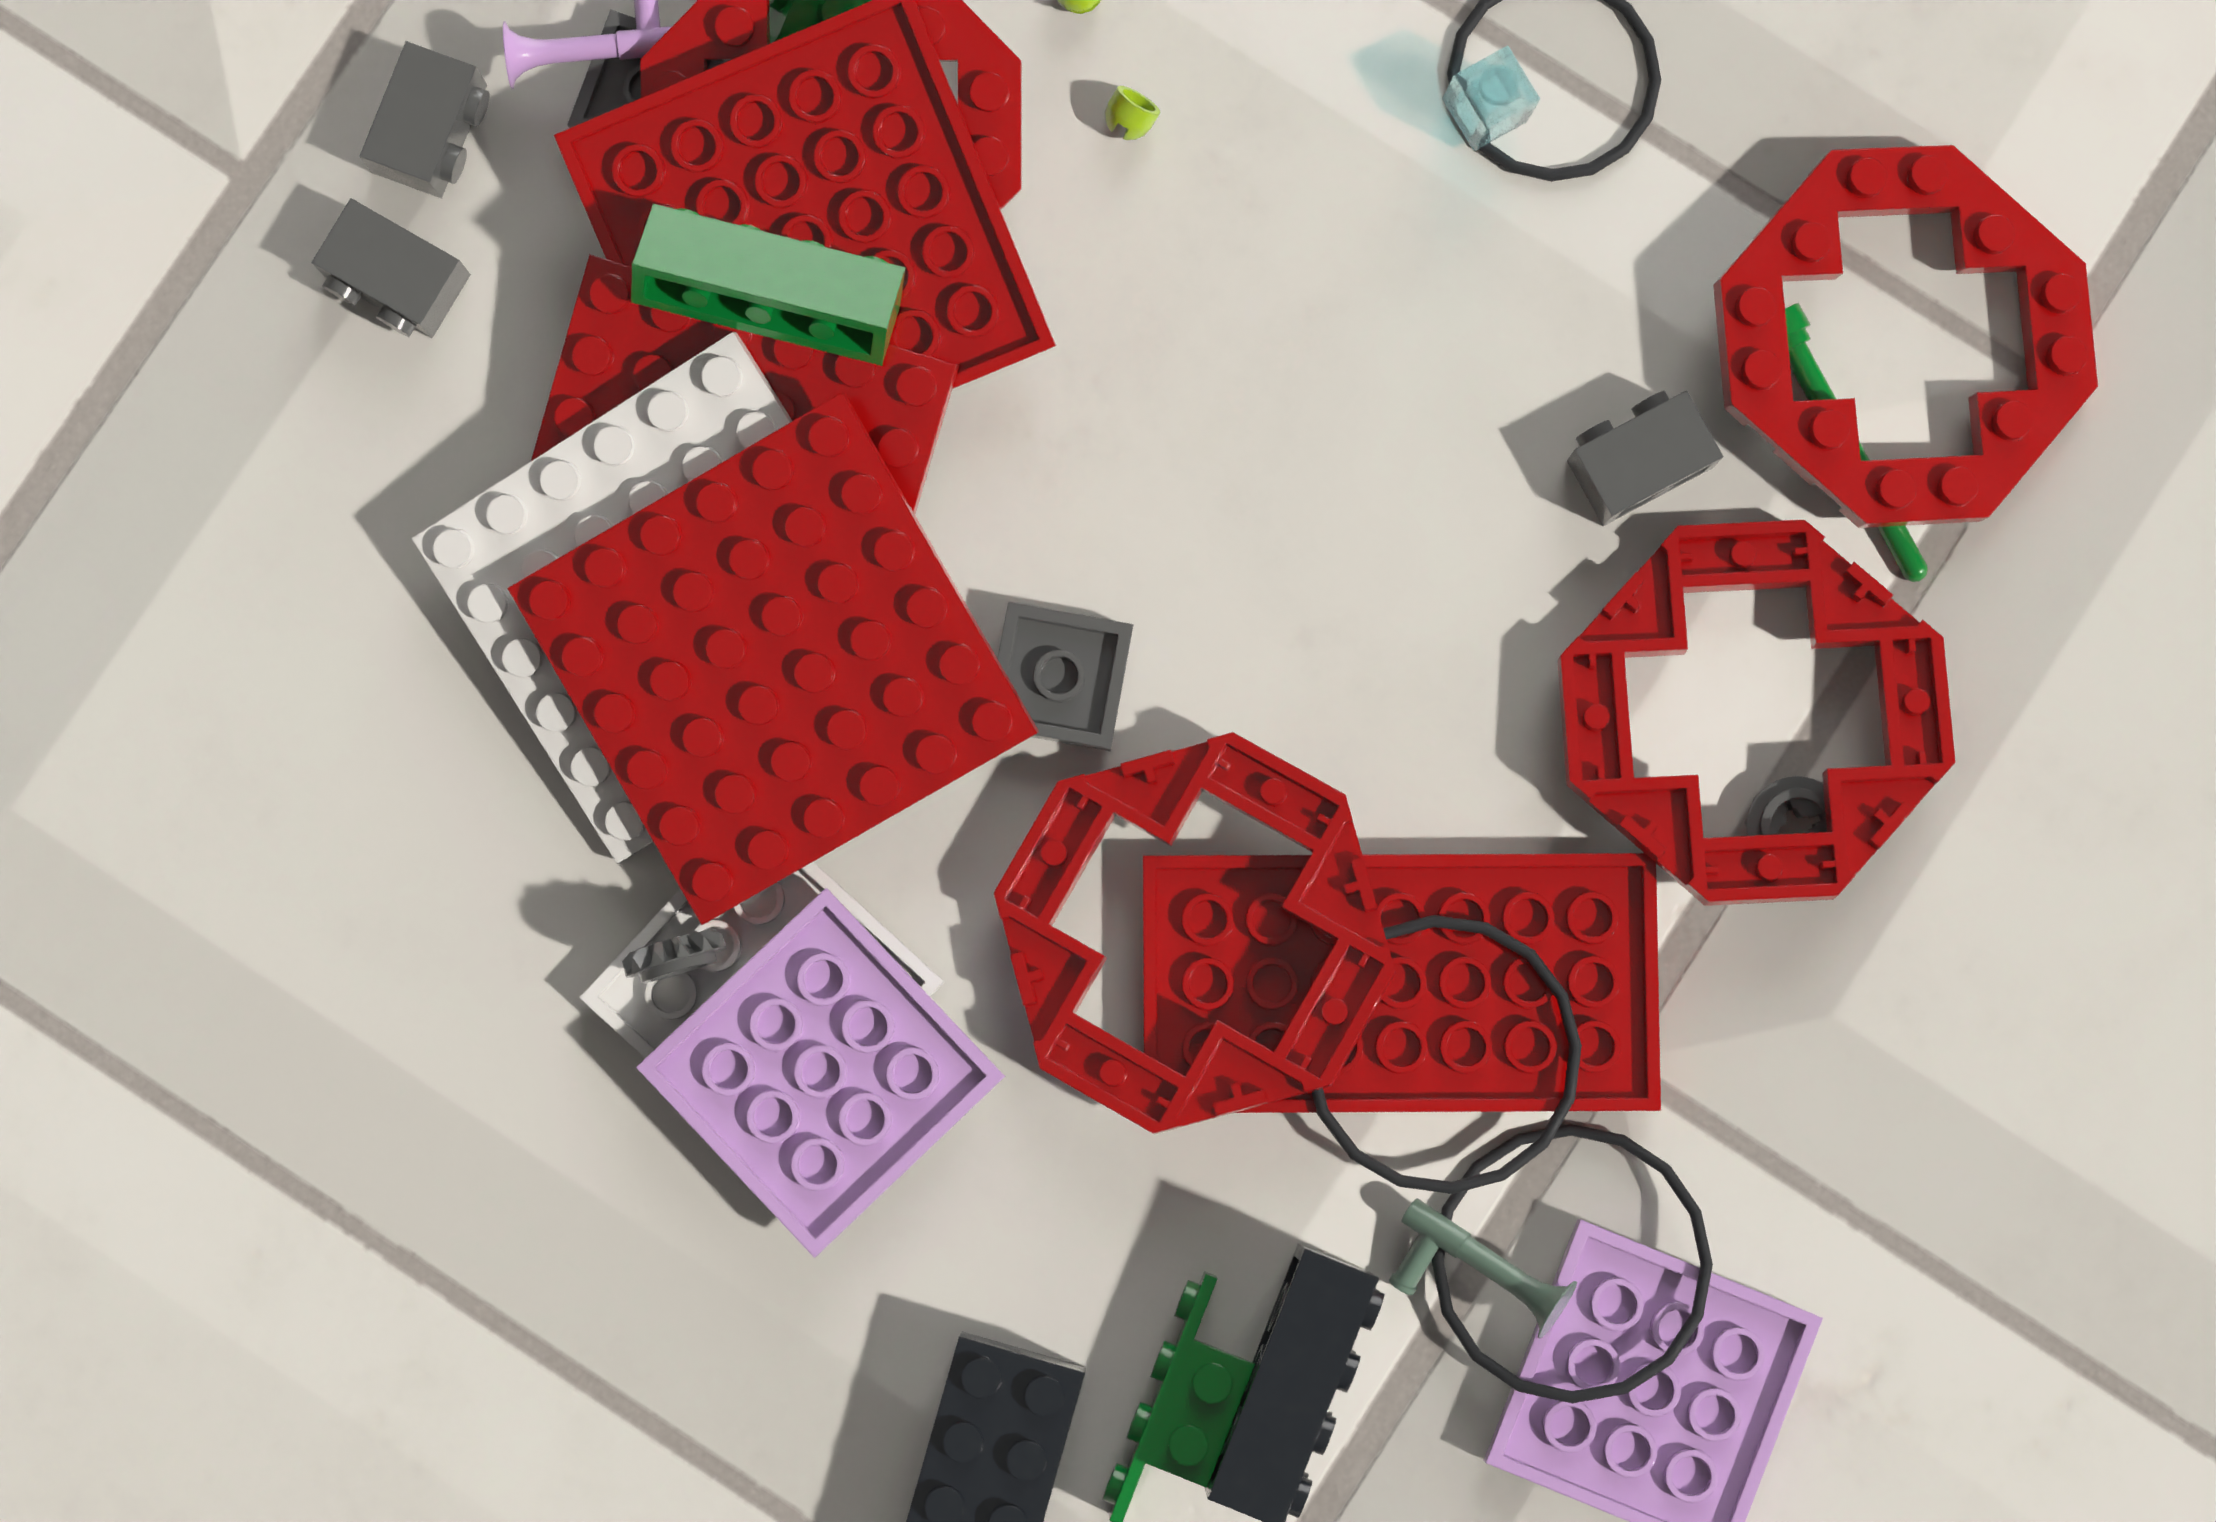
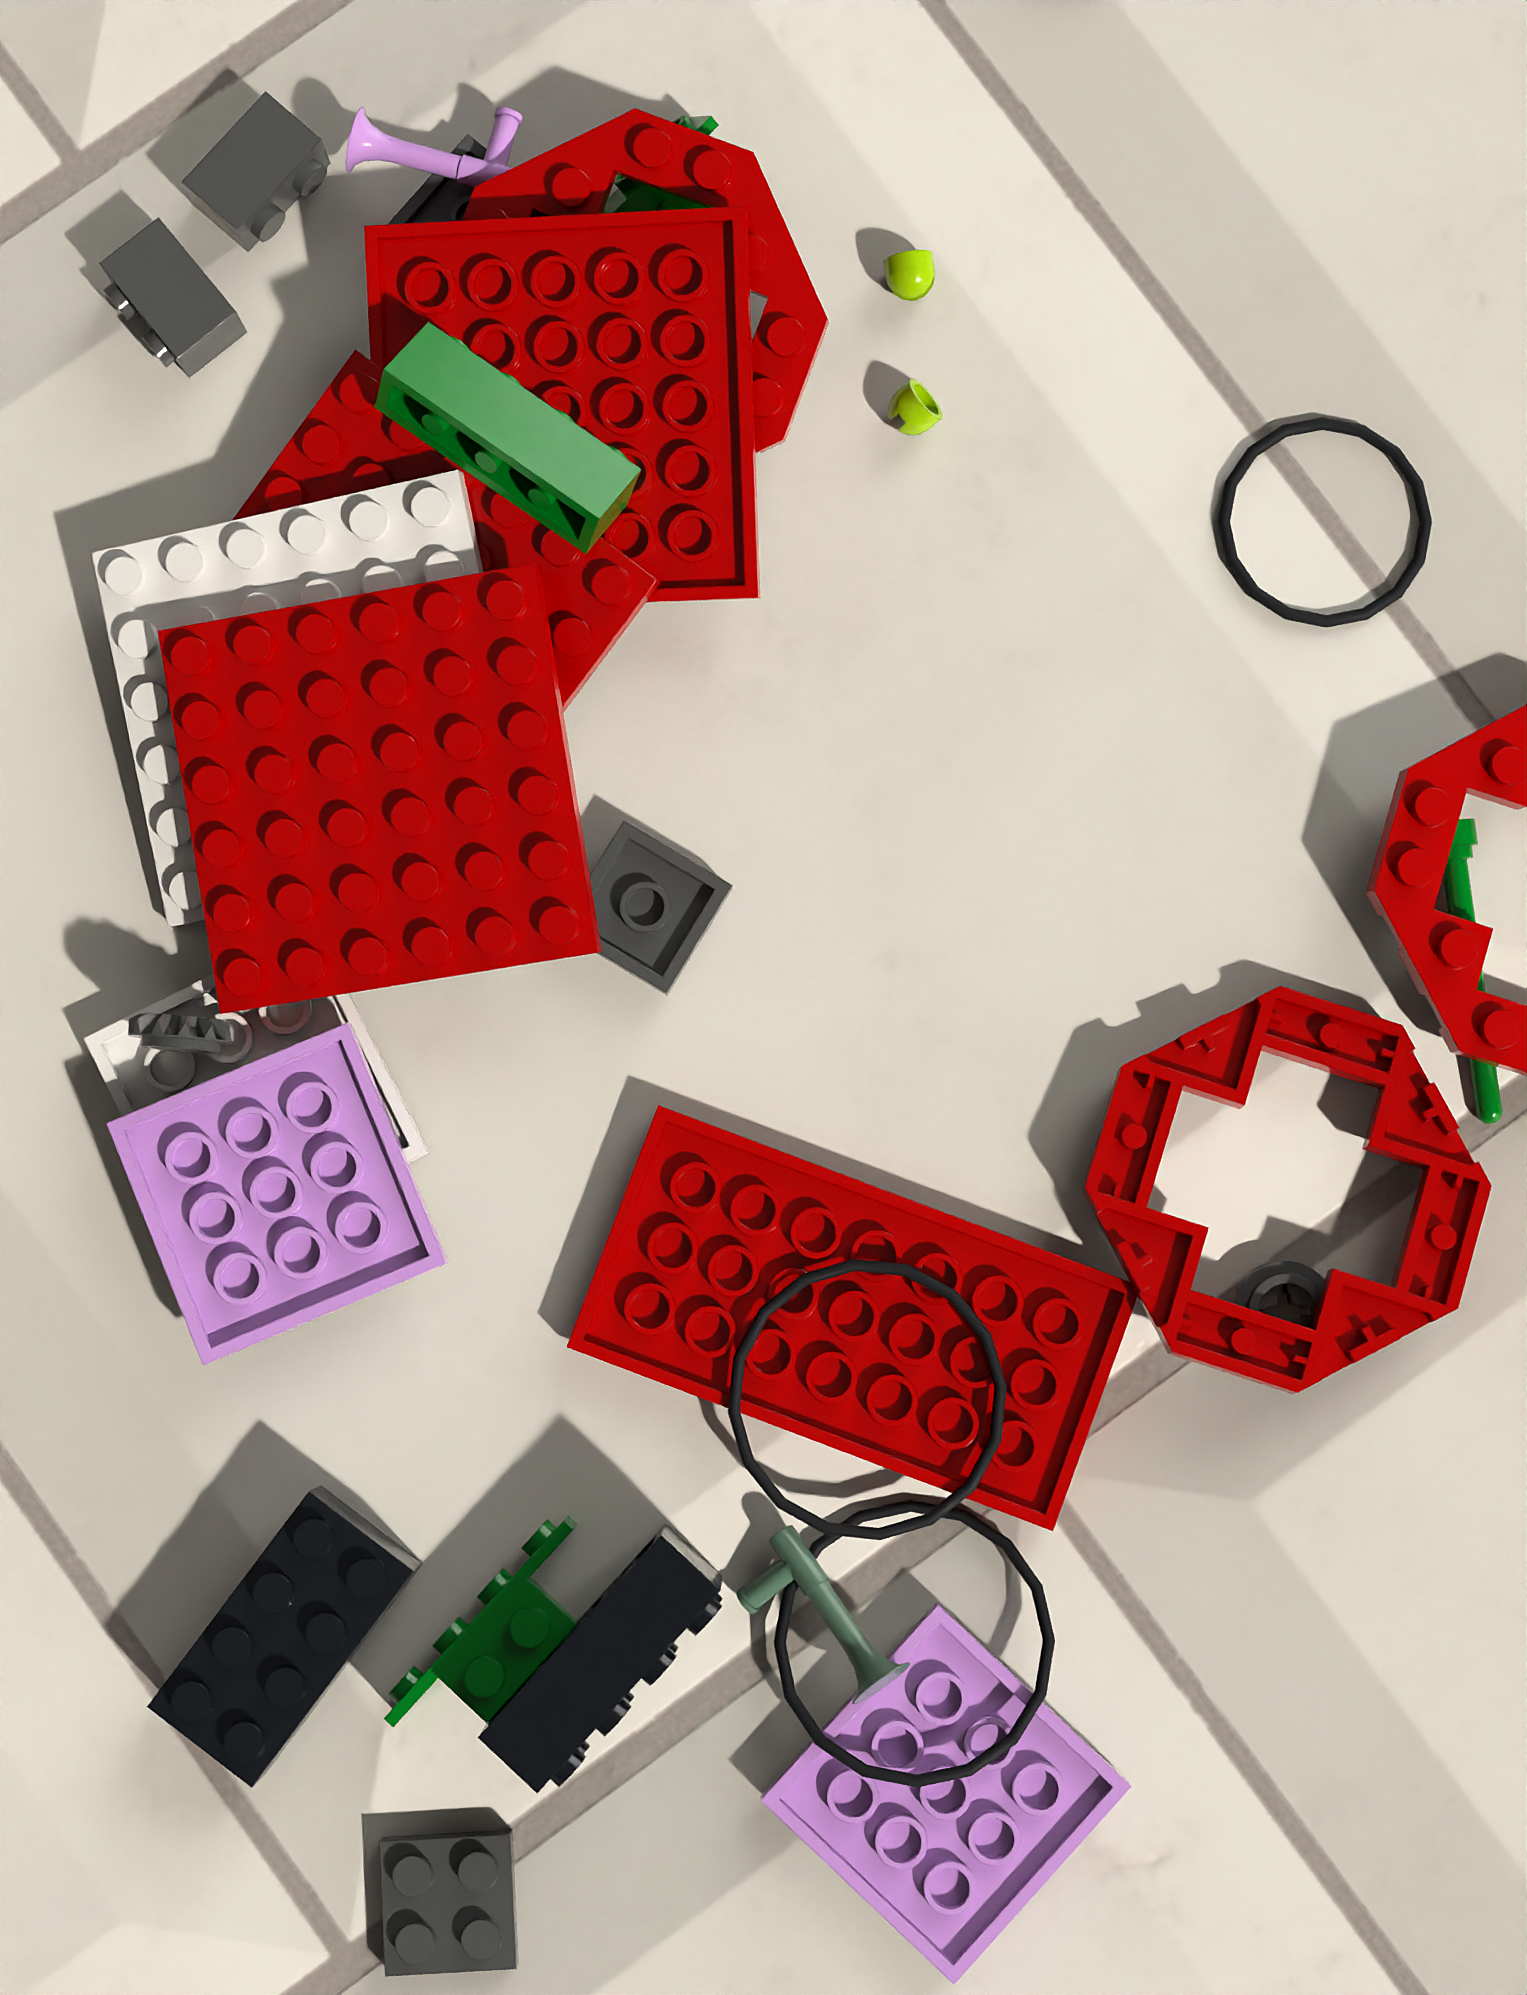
camera: 20 degrees right, 0 degrees up
red plate [993,732,1396,1135] -> none
clear light blue brick [1442,45,1540,151] -> none
dark grey brick [1567,390,1724,526] -> none

